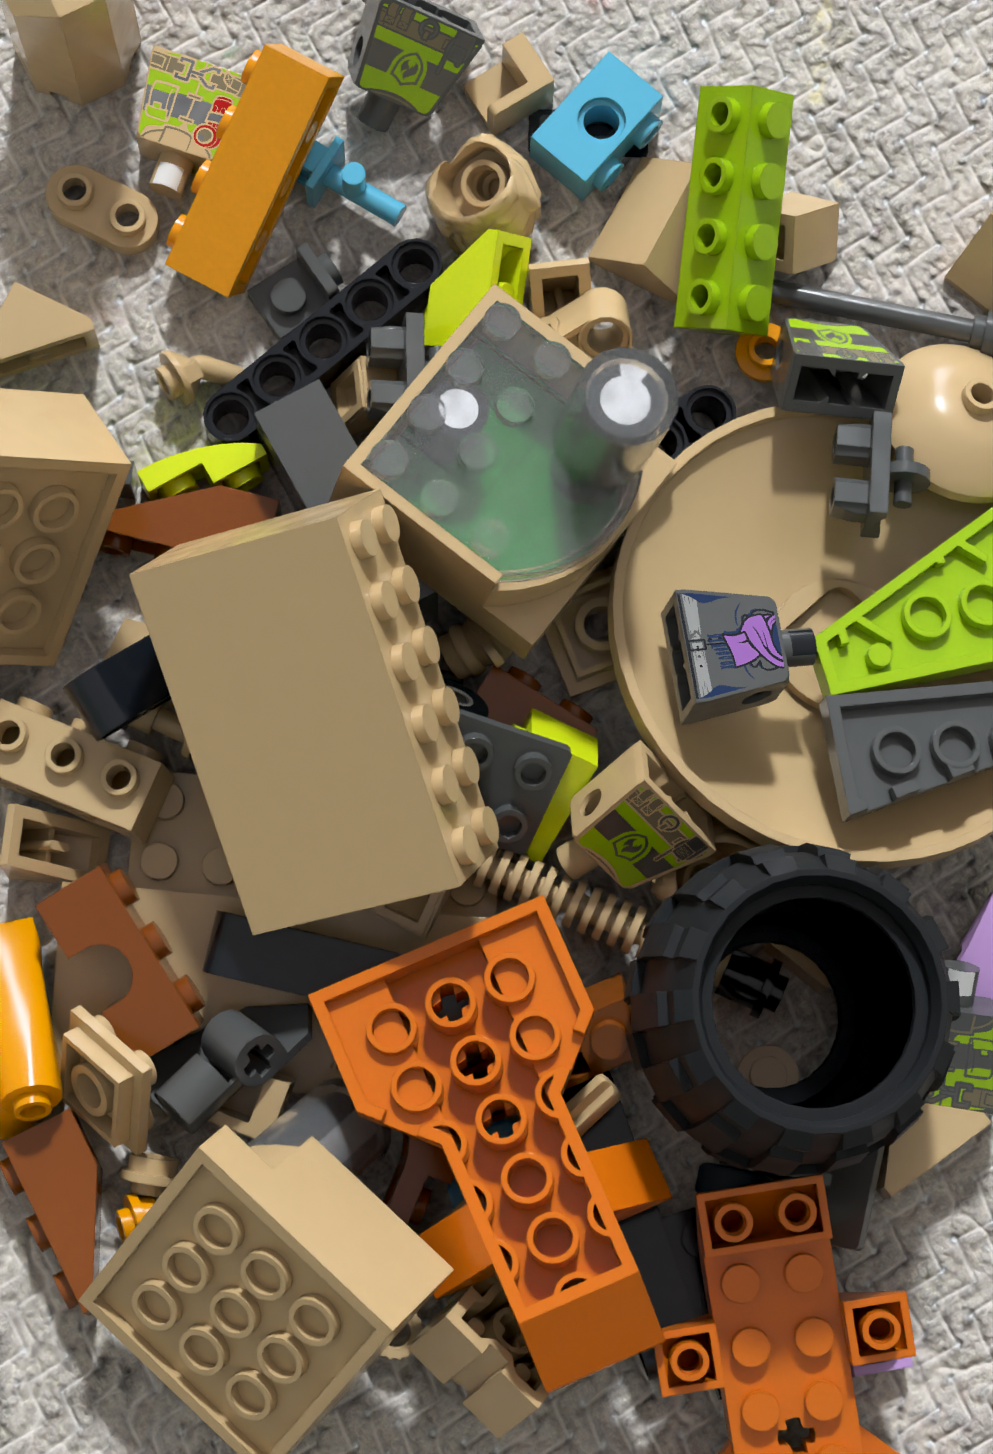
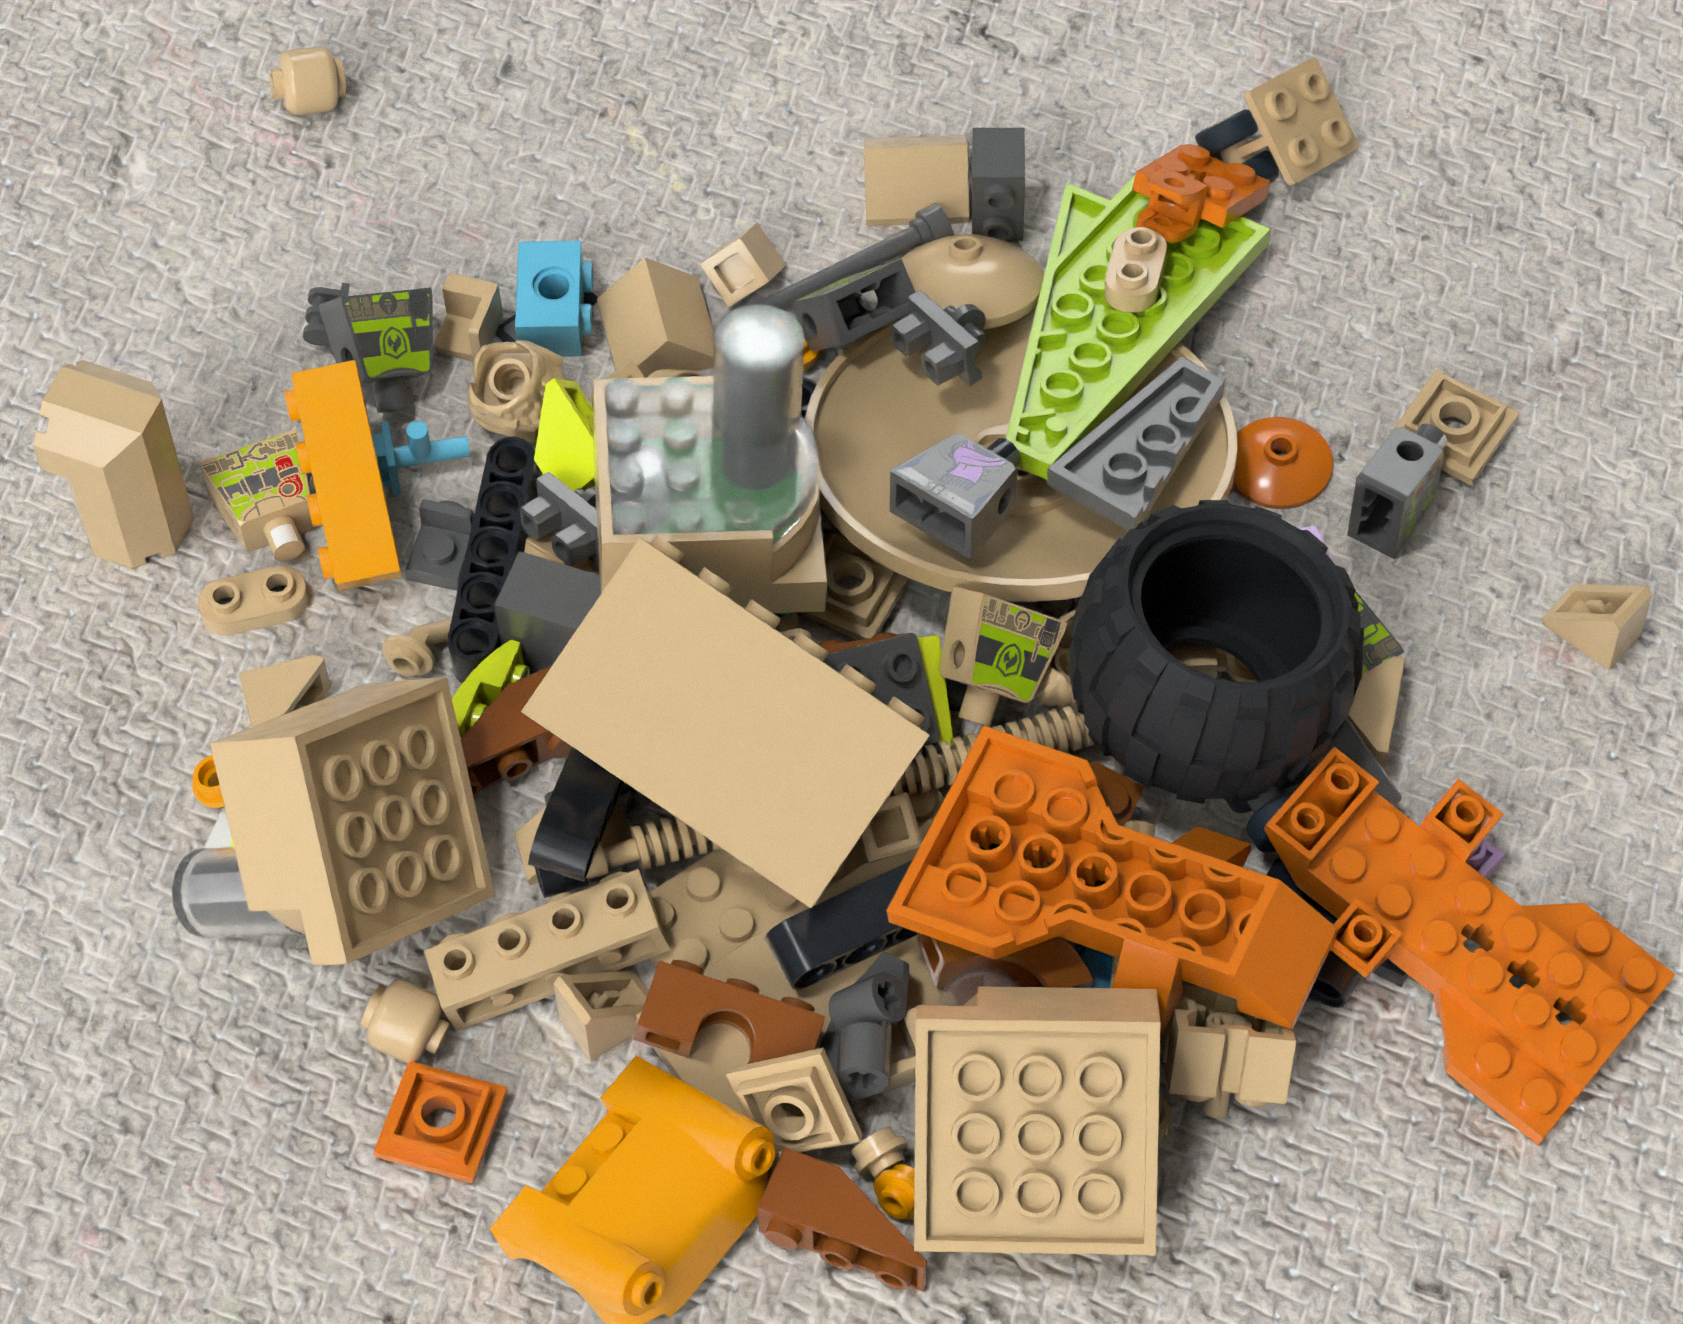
camera: 35 degrees left, 20 degrees down
lime brick [674,85,794,337] -> none

